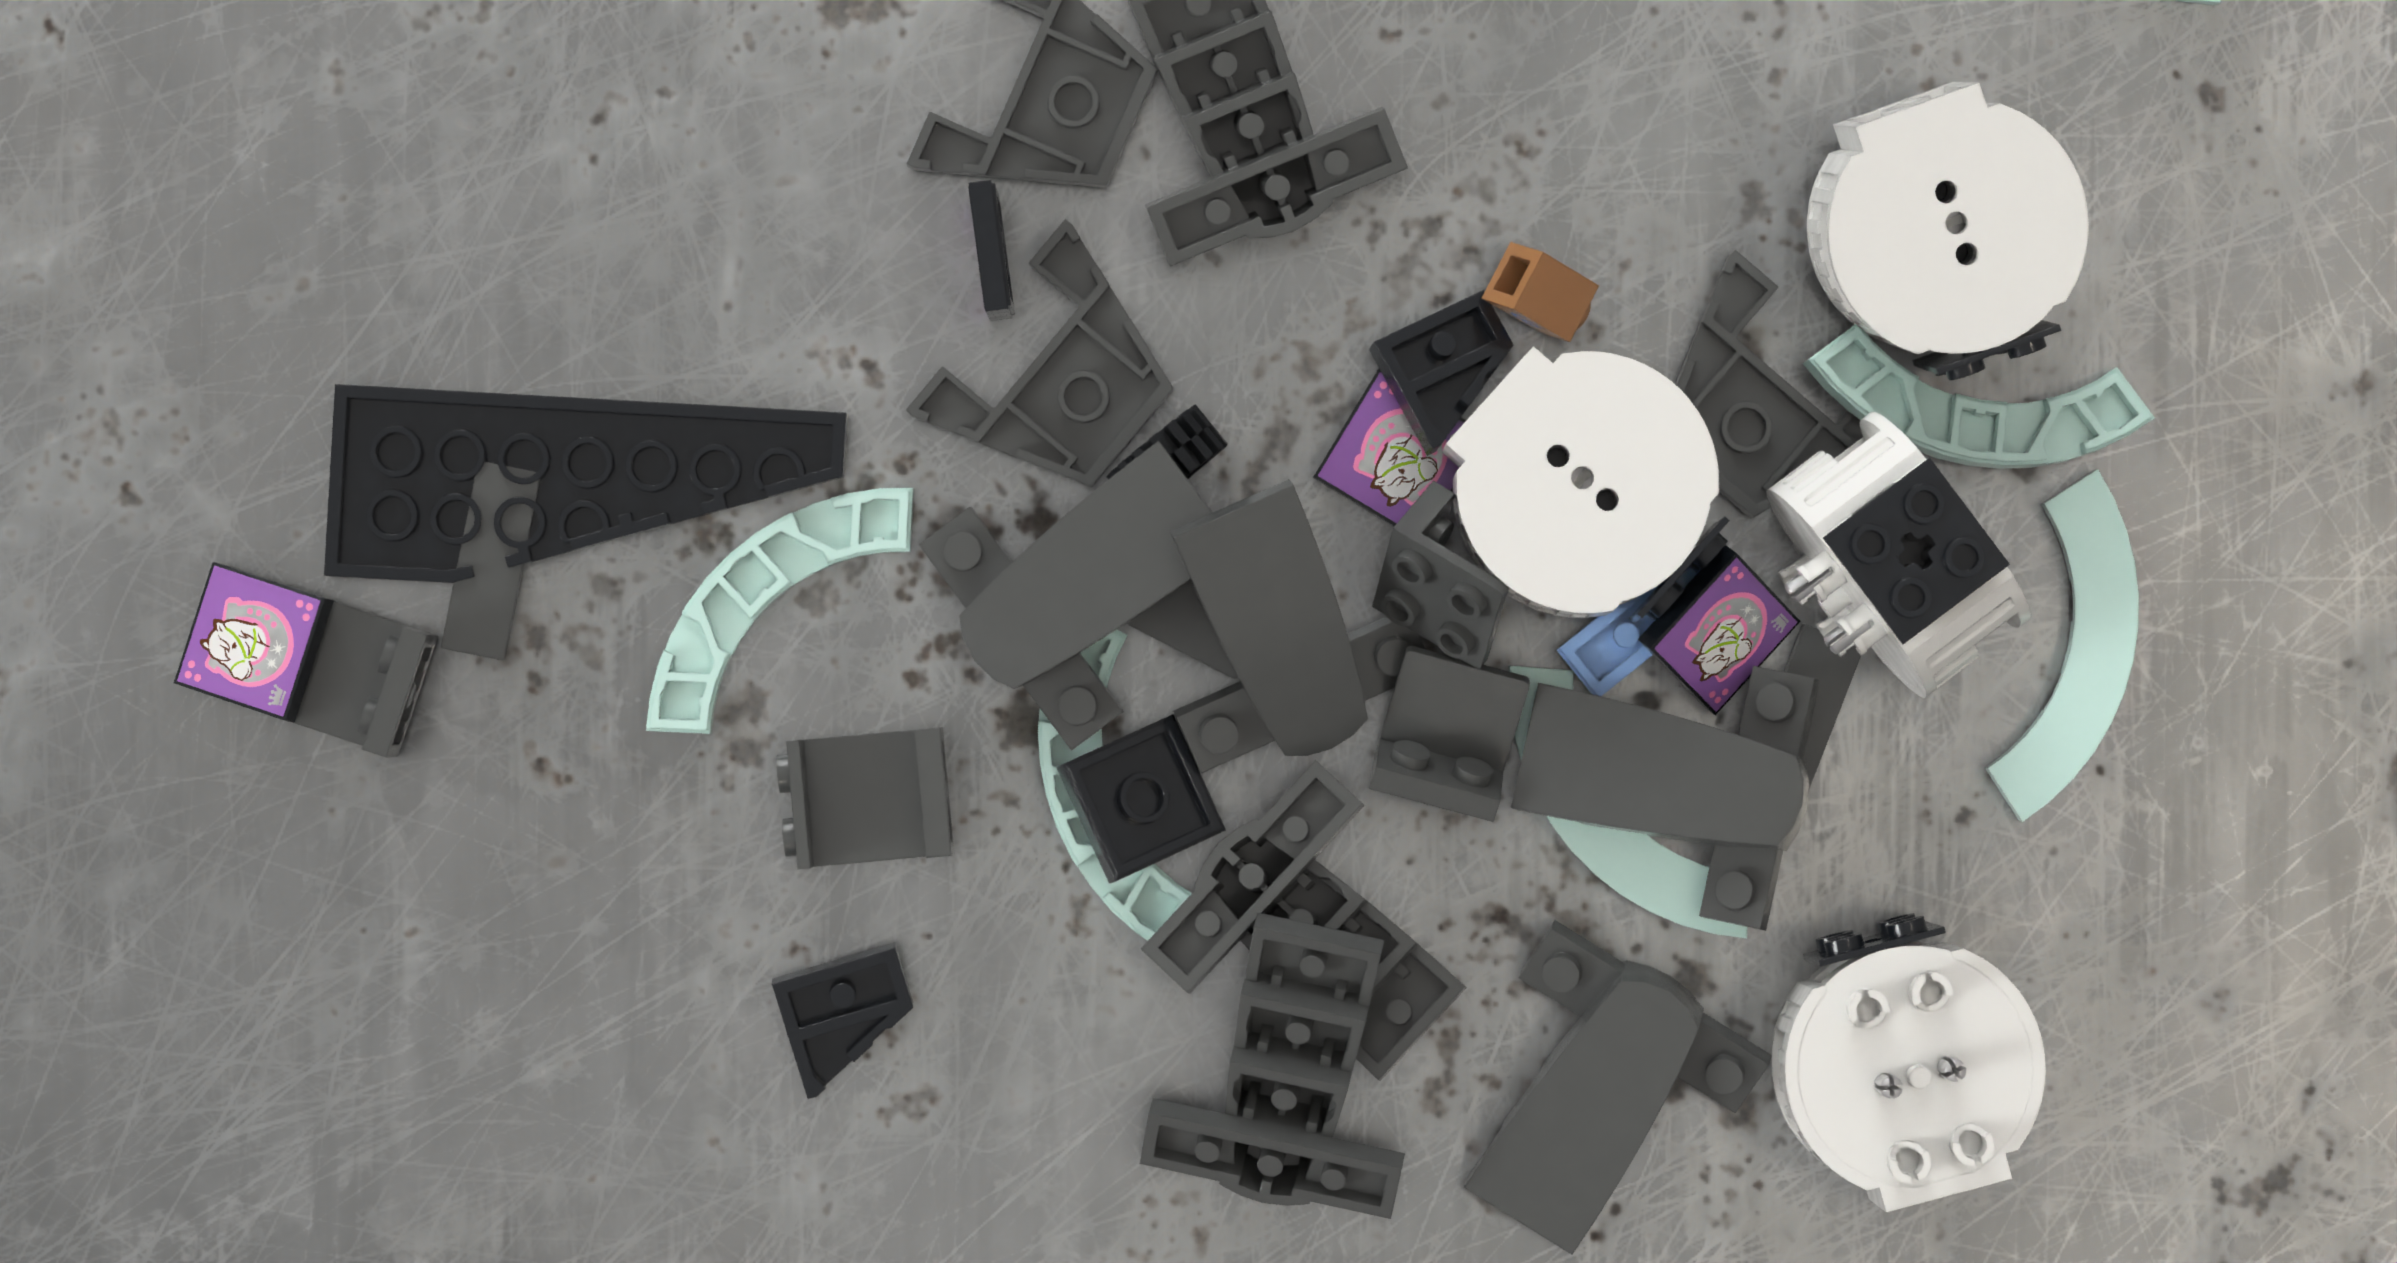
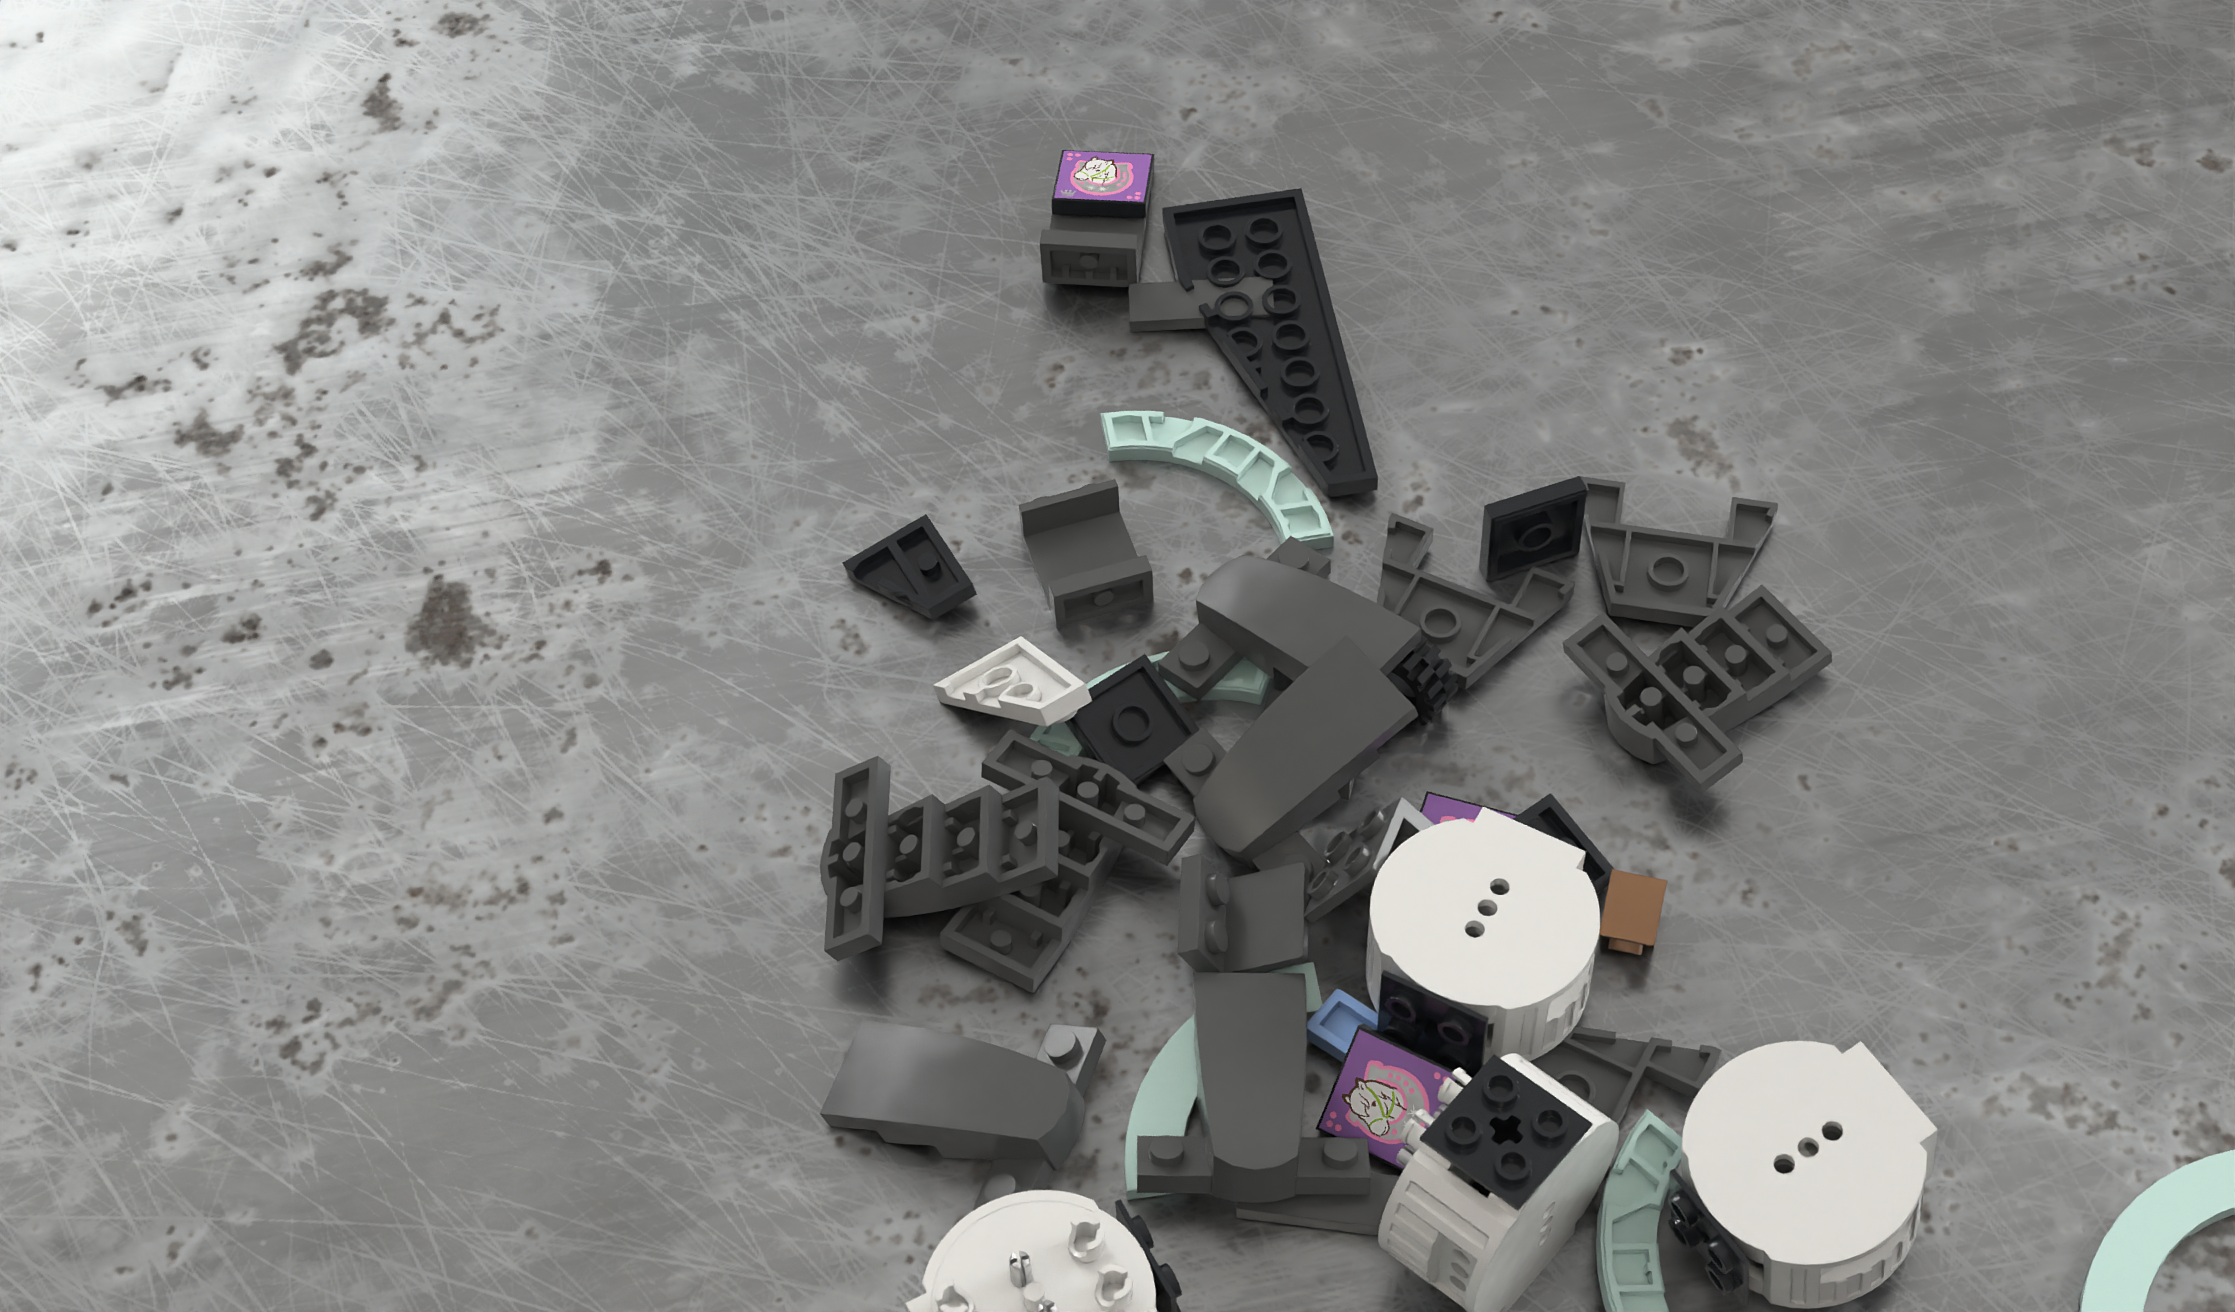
camera: 80 degrees right, 35 degrees down
none -> white wing [933,636,1092,727]

